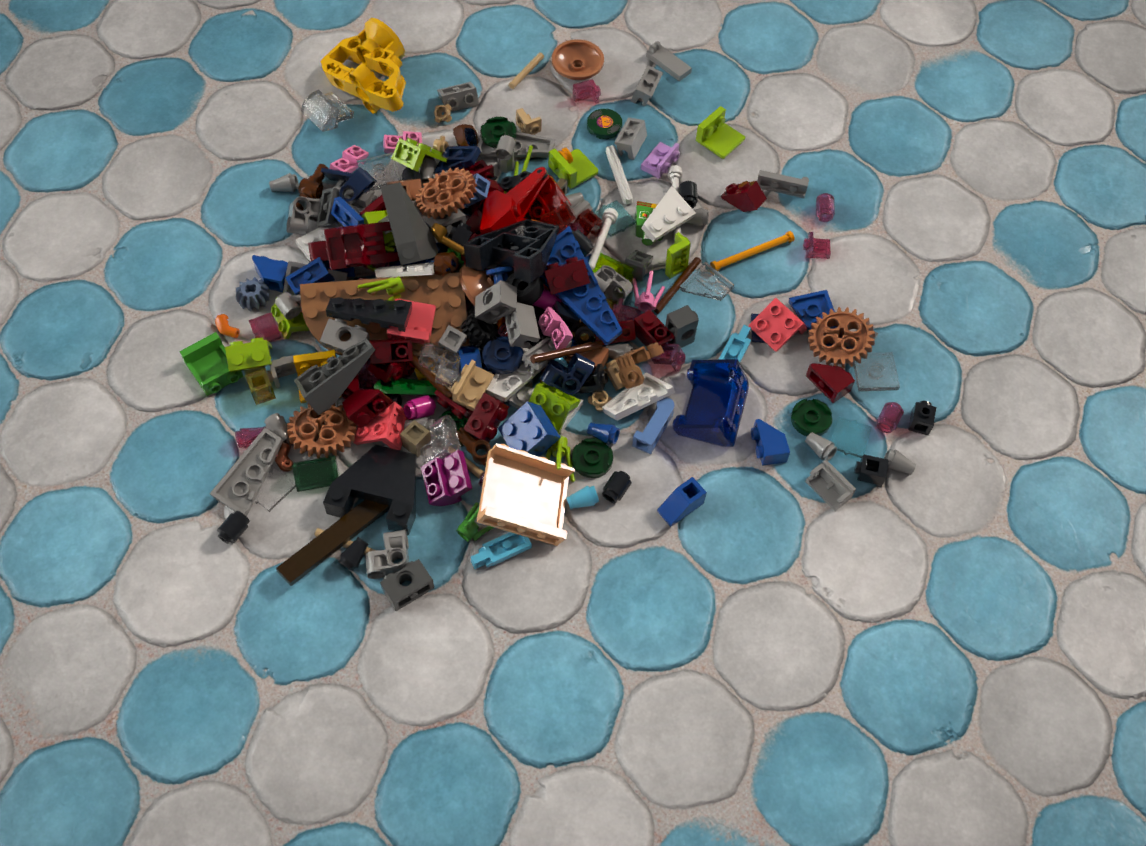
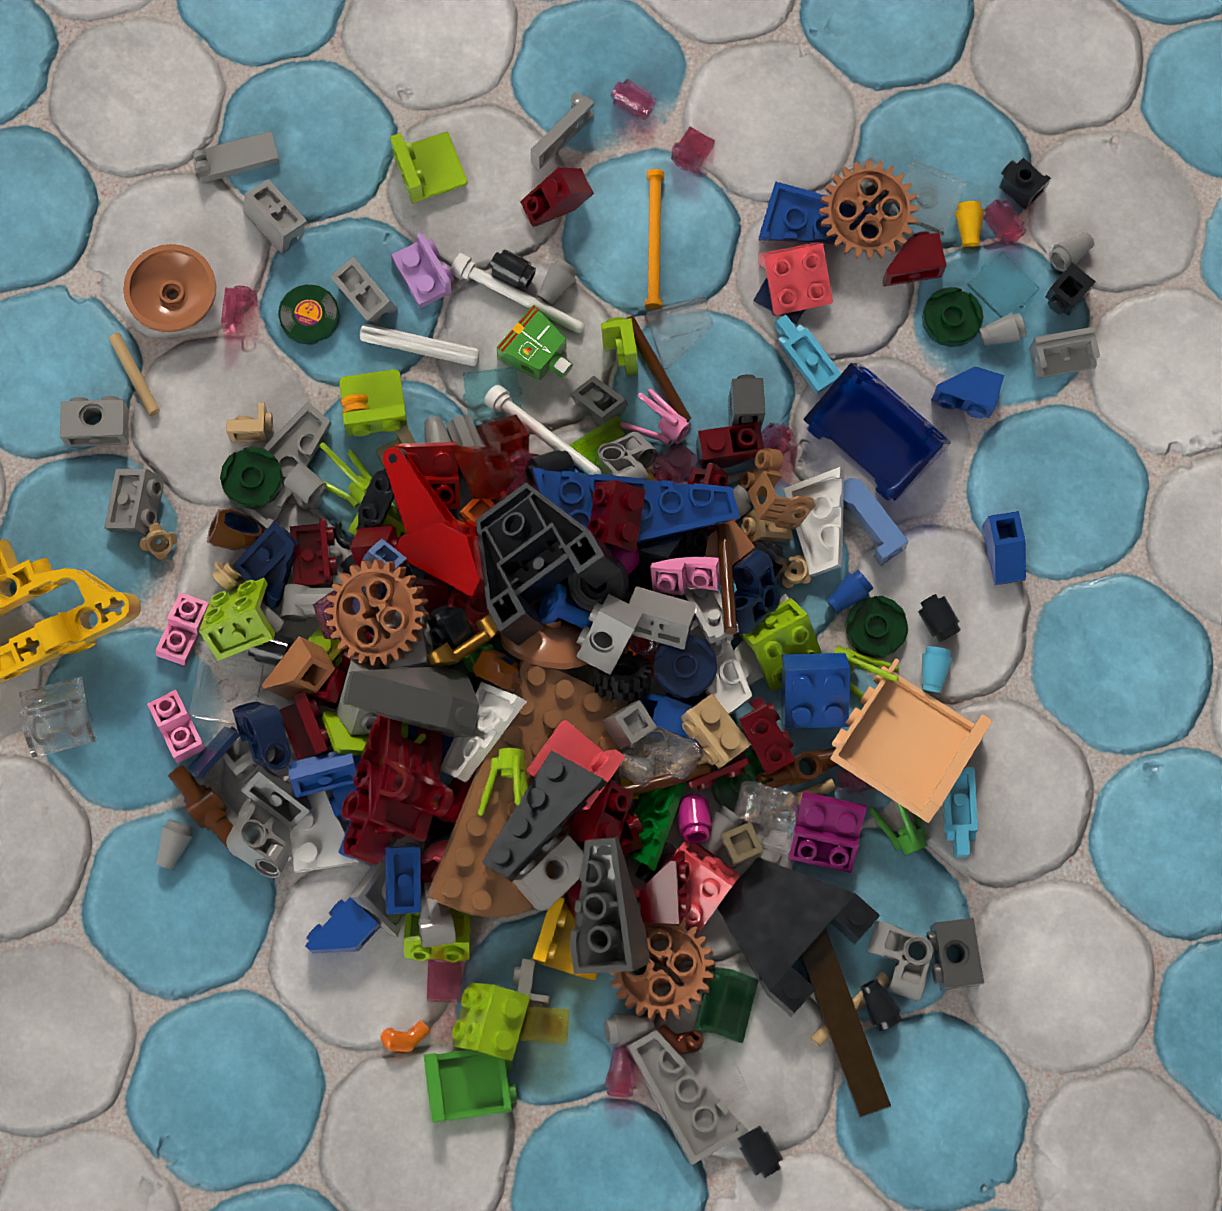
camera: 65 degrees left, 15 degrees up
sand blue gear [235,277,270,311] -> none
white wing [641,186,696,242] -> none
none -> light grey brick [60,396,129,447]
none -> yellow cone [954,201,985,247]

